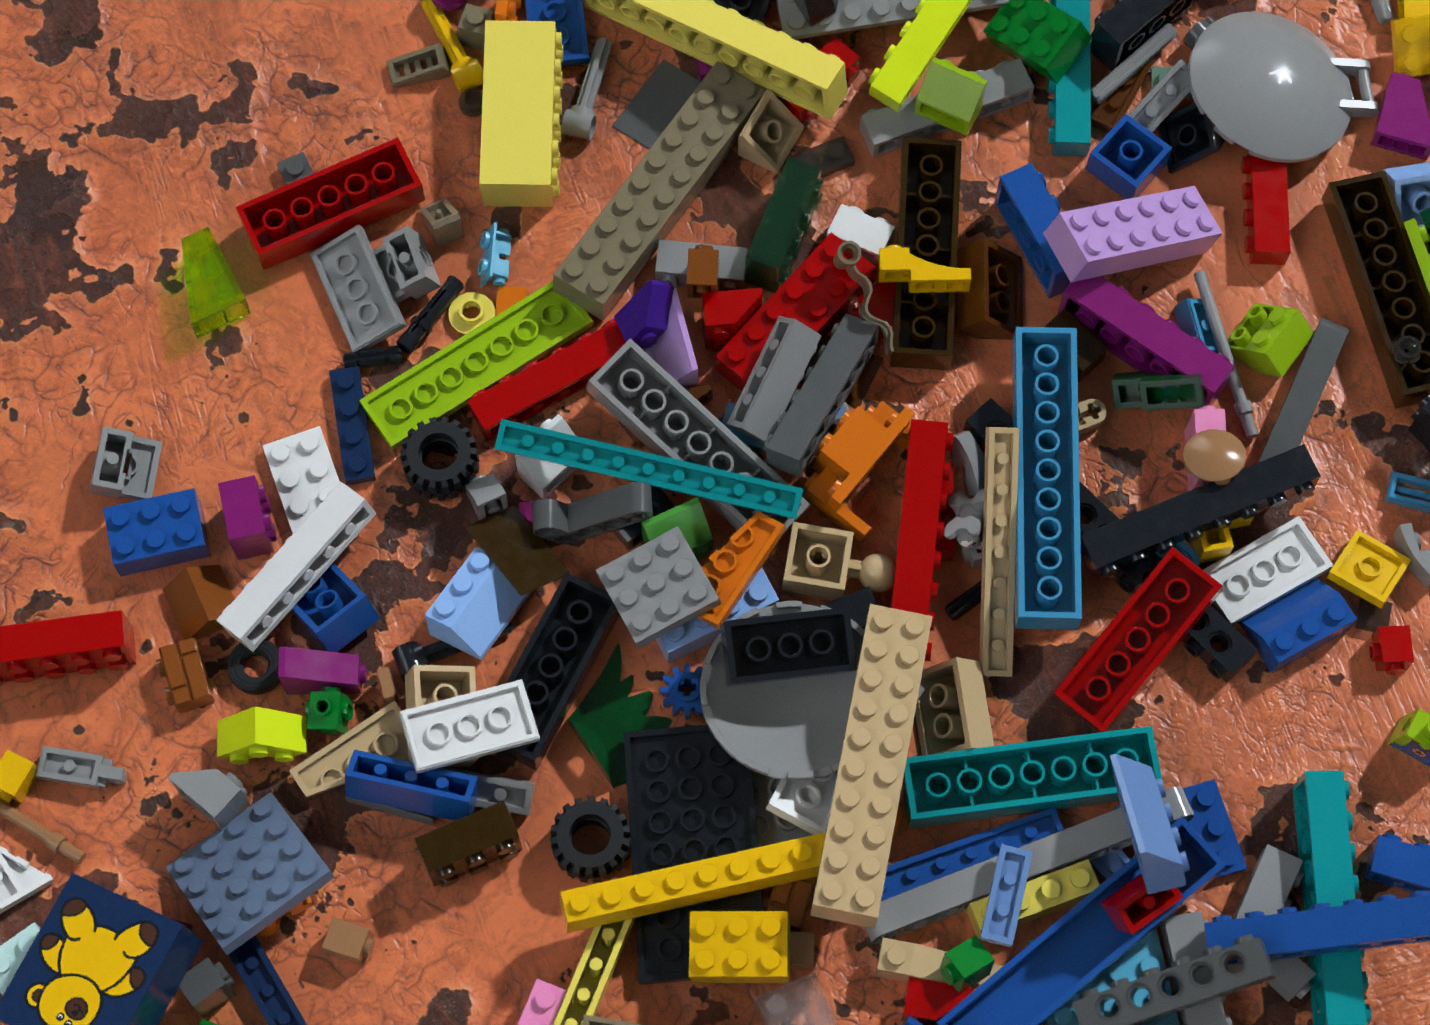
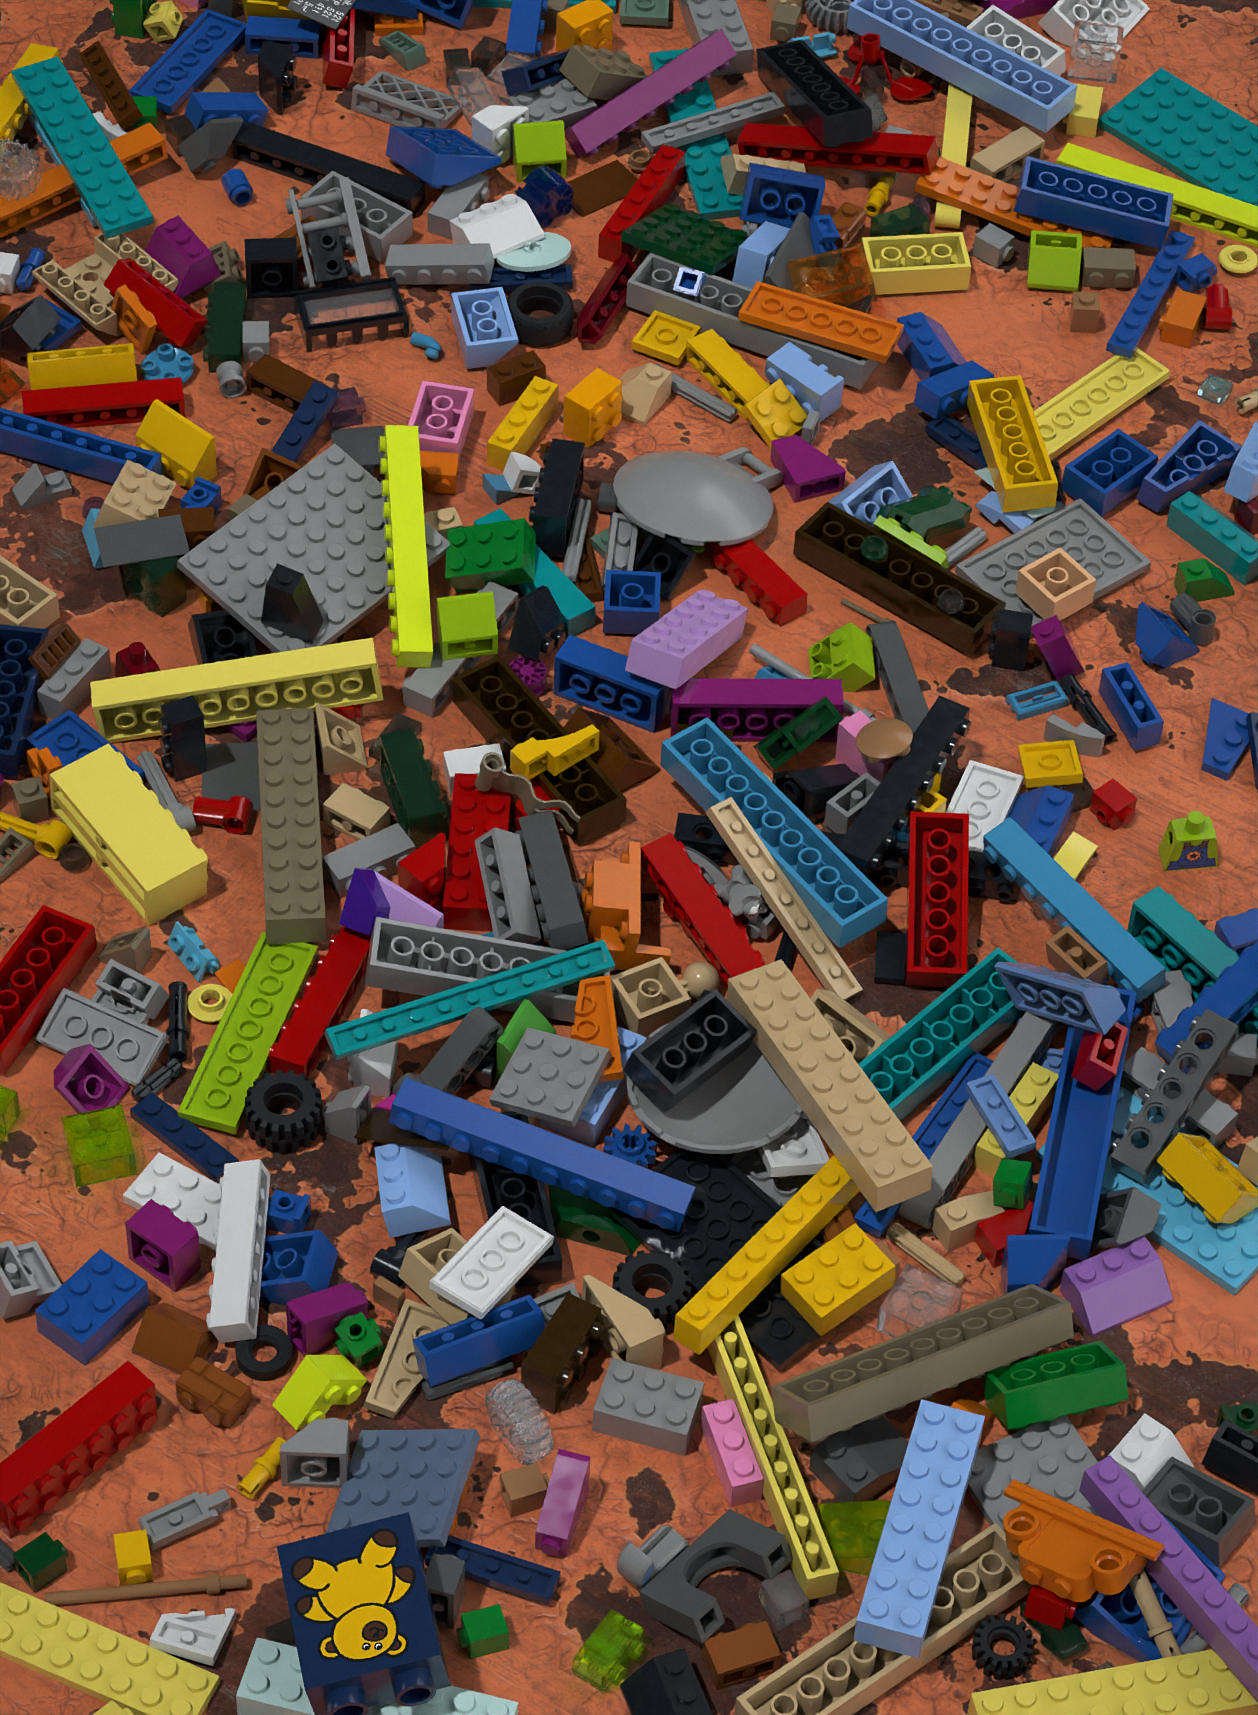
camera: 40 degrees left, 20 degrees down
dark orange brick [686,244,719,298] -> none
none -> magenta slope [54,1044,129,1130]
none -> clear neon green brick [61,1105,137,1188]
none -> black brick [158,695,207,782]
none -> red piece [192,796,253,834]
none -> yellow pin [236,1437,286,1500]
none -> blue brick [266,1189,311,1234]
none -> tan brick [323,783,391,841]
none -> blue brick [388,1077,696,1233]
none -> clear gear [485,1379,553,1466]
none -> black slope [507,585,566,661]
none -> magenta wheel [509,656,547,697]
none -> magenta slope [535,1449,590,1557]
none -> tan slope [582,1274,665,1370]
none -> light grey brick [592,1358,704,1456]
none -> black slope [772,763,860,824]
none -> light grey brick [824,772,880,834]
none -> dark tan piece [841,598,892,623]
none -> clear green plate [861,535,888,561]
none -> black tile [874,931,906,986]
none -> tan axle [886,1223,965,1288]
none -> dark azure brick [983,817,1165,1003]
none -> medium nougat brick [1045,925,1109,985]
none -> light yellow slope [1054,831,1098,880]

